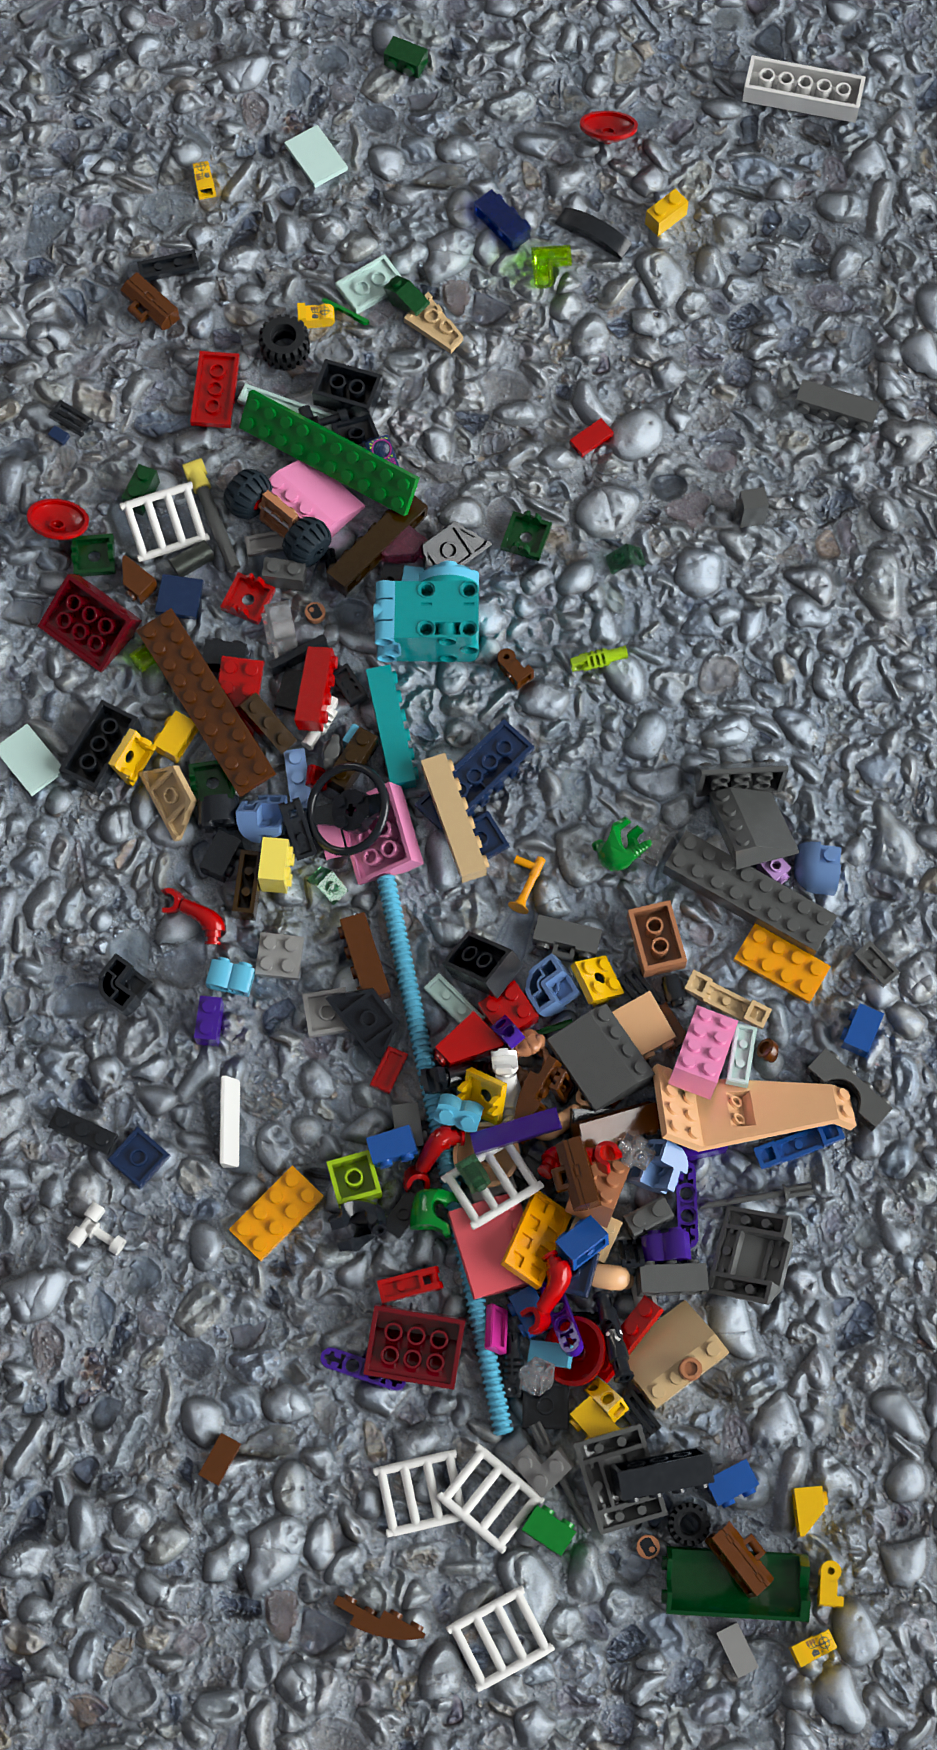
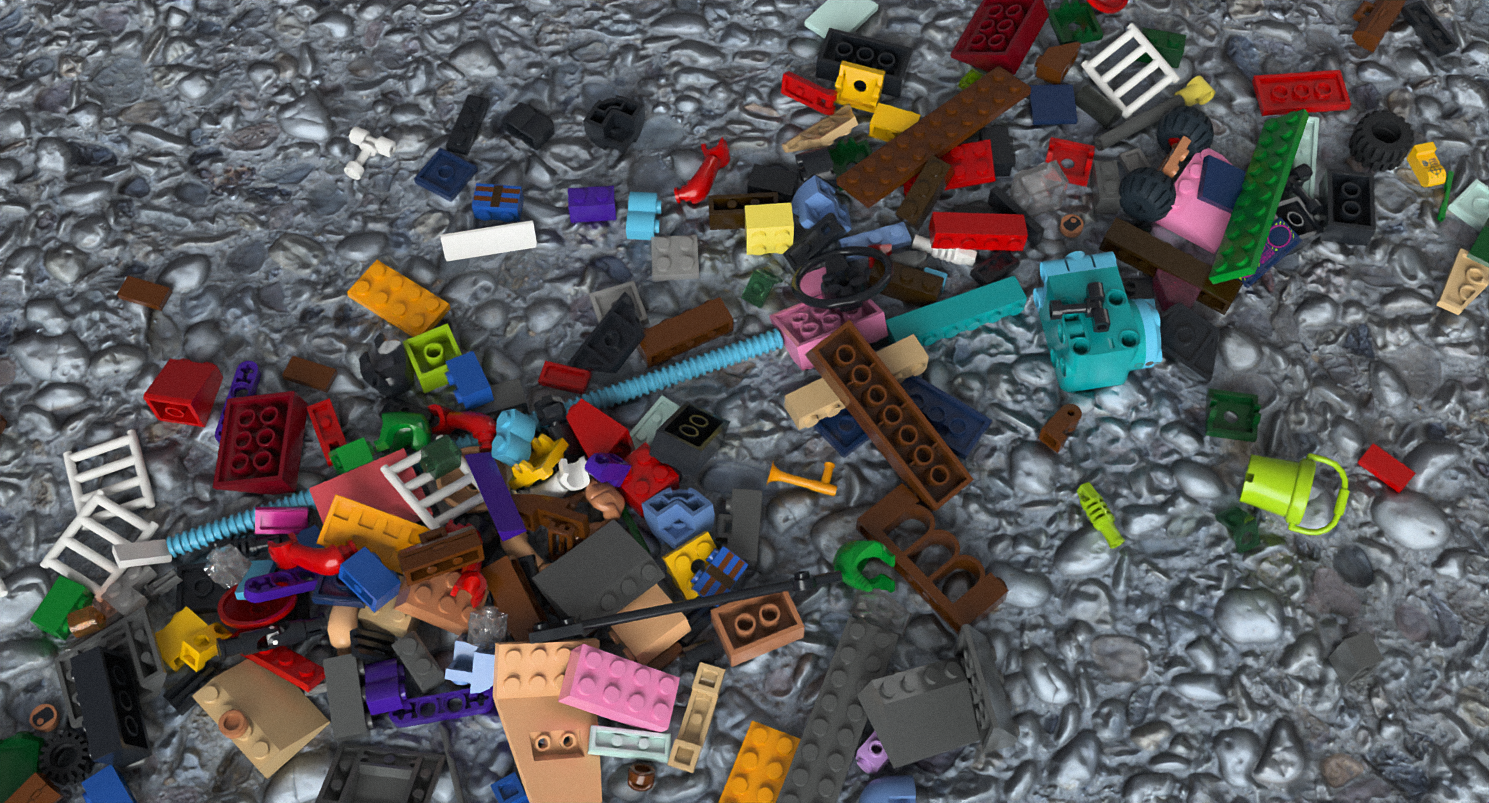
camera: 80 degrees right, 10 degrees down
none -> clear orange brick [67,605,106,638]
none -> white tile [112,539,172,568]
none -> red slope [143,358,223,427]
none -> reddish brown tile [282,356,338,393]
none -> green brick [328,437,375,476]
none -> blue brick [472,183,524,223]
none -> black brick [502,102,555,151]
none -> black bar [527,570,842,644]
none -> brick [690,546,748,608]
none -> red plate [781,71,837,115]
none -> reddish brown brick [805,319,974,512]
none -> reddish brown fence [856,483,1009,636]
none -> black bar [1049,282,1110,333]
none -> dark blue tile [1197,155,1246,214]
none -> lime piece [1239,453,1350,535]

